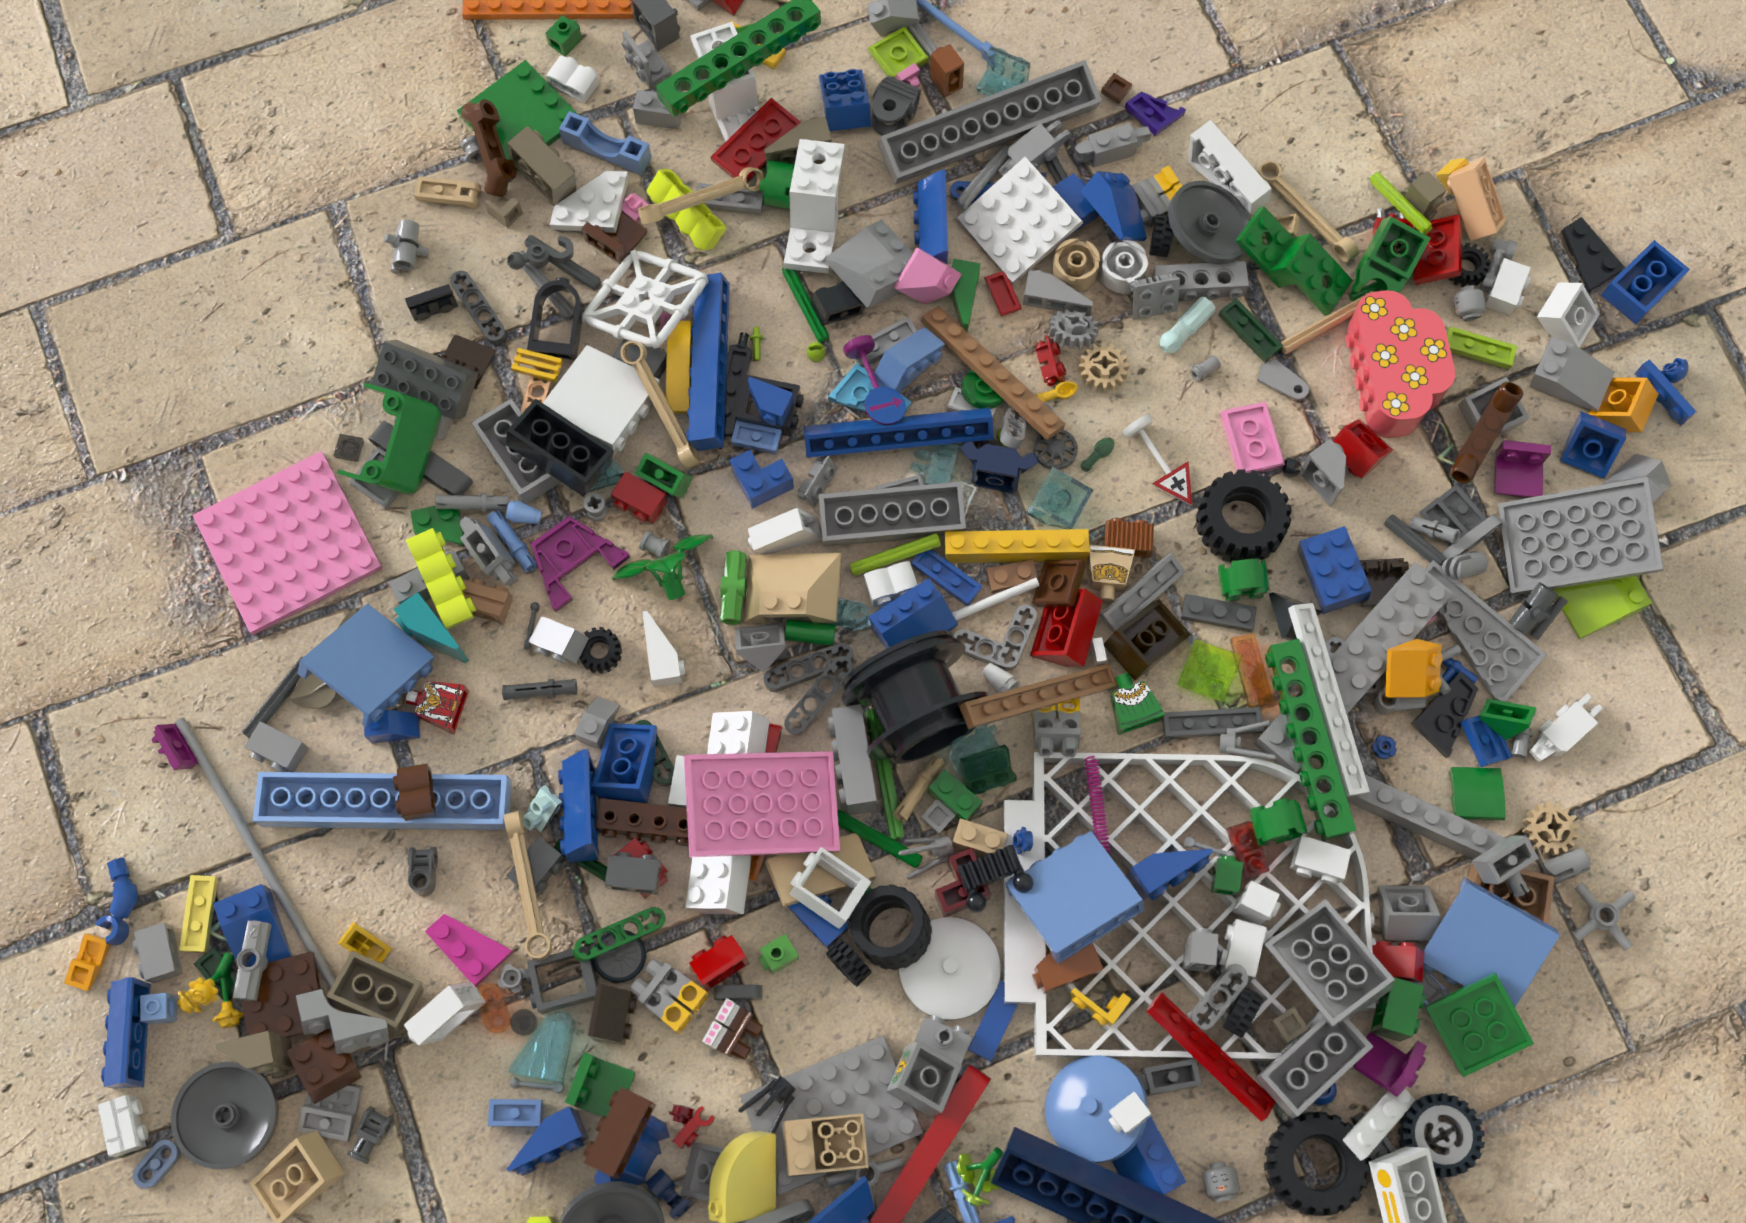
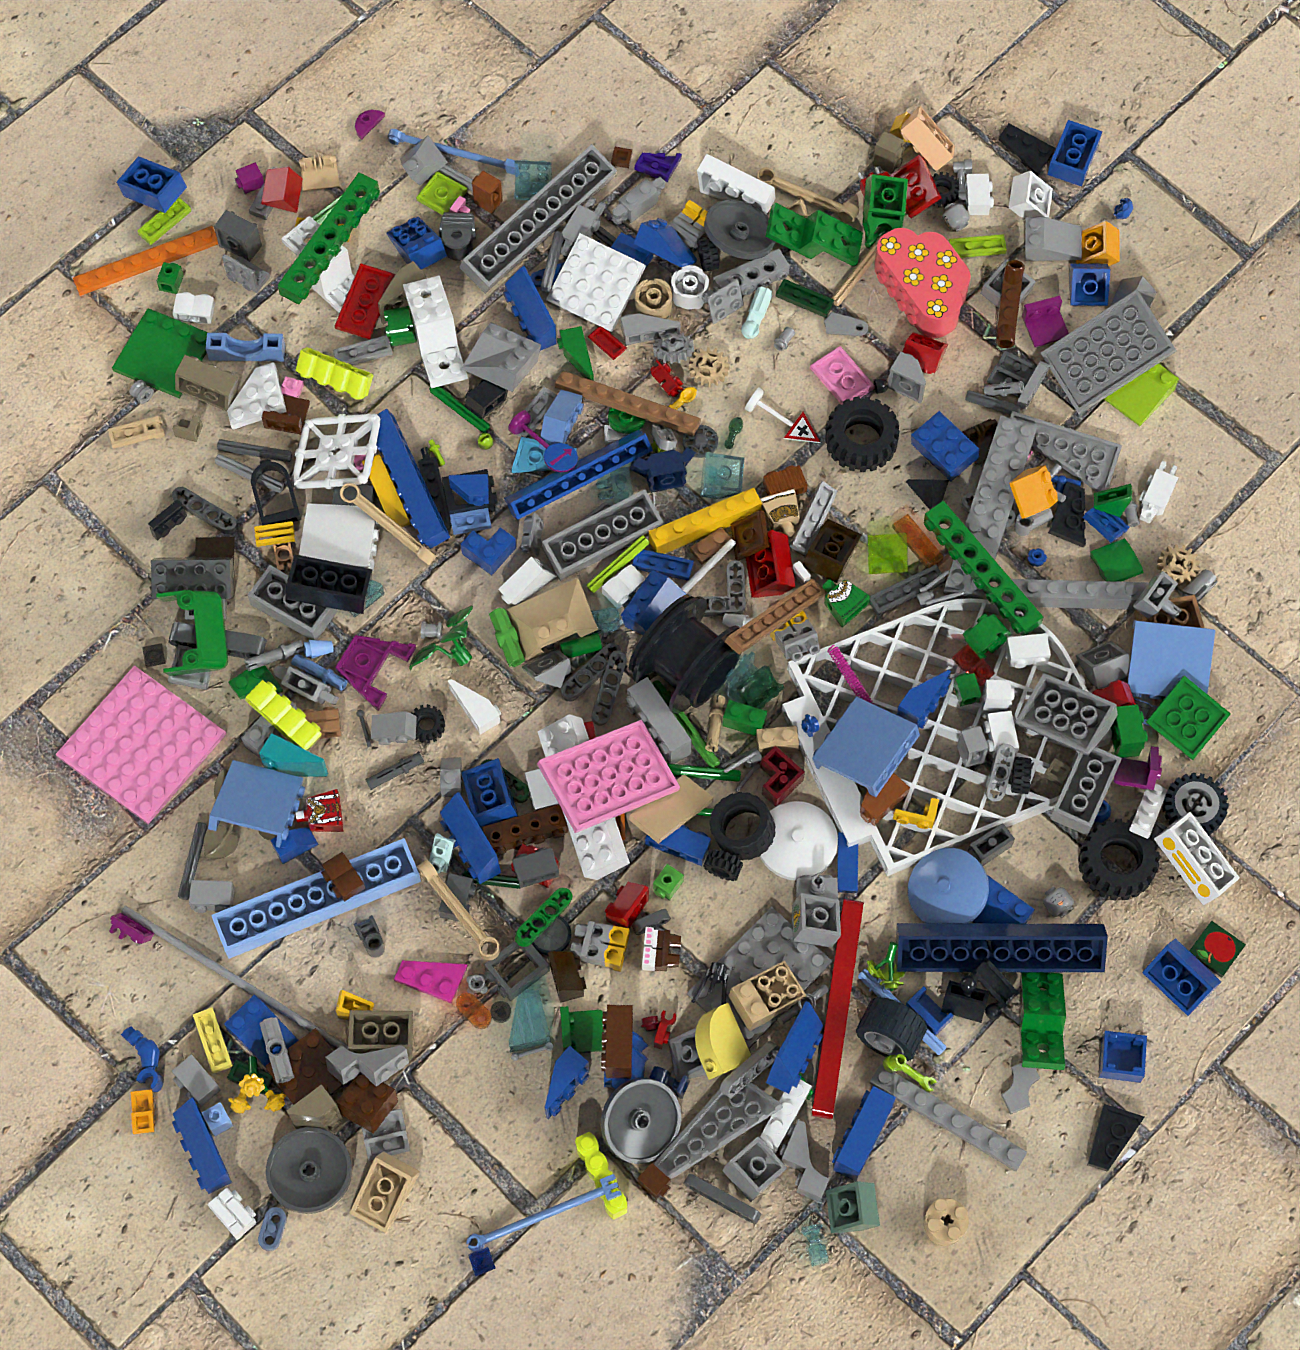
camera: 25 degrees left, 5 degrees down
dark grey connector [347,1106,394,1164] -> none
light grey pin [384,220,429,274] -> none
white window [404,982,486,1046] -> none
reddish brown plate [461,99,517,197] -> none
medium blue plate [488,1099,543,1127] -> none
dark grey piece [507,236,574,270] -> none
light grey bush [584,493,608,521] -> none
red brick [611,471,668,524] -> none
light grey brick [633,90,682,129] -> none
green brick [634,453,694,498] -> none
tan piece [638,167,765,224] -> none
white window [789,847,871,929] -> none
bright pink slope [893,248,962,305] -> none
light grey plate [921,799,956,835] -> none
black gear [957,845,1033,913] -> none
white brick [1108,1092,1151,1135] -> none
red plate [1146,992,1276,1122] -> none
dark grey plate [1181,594,1257,632] -> none
green brick [1218,559,1270,602] -> none
white plate [1288,603,1370,797] -> none
lime axle [1370,172,1432,234] -> none
light grey arm [1441,551,1488,579] -> none
dark grey pin [1509,582,1568,640] -> none
light grey bar [1571,883,1636,951] -> none
blue plate [1634,359,1697,426] -> none

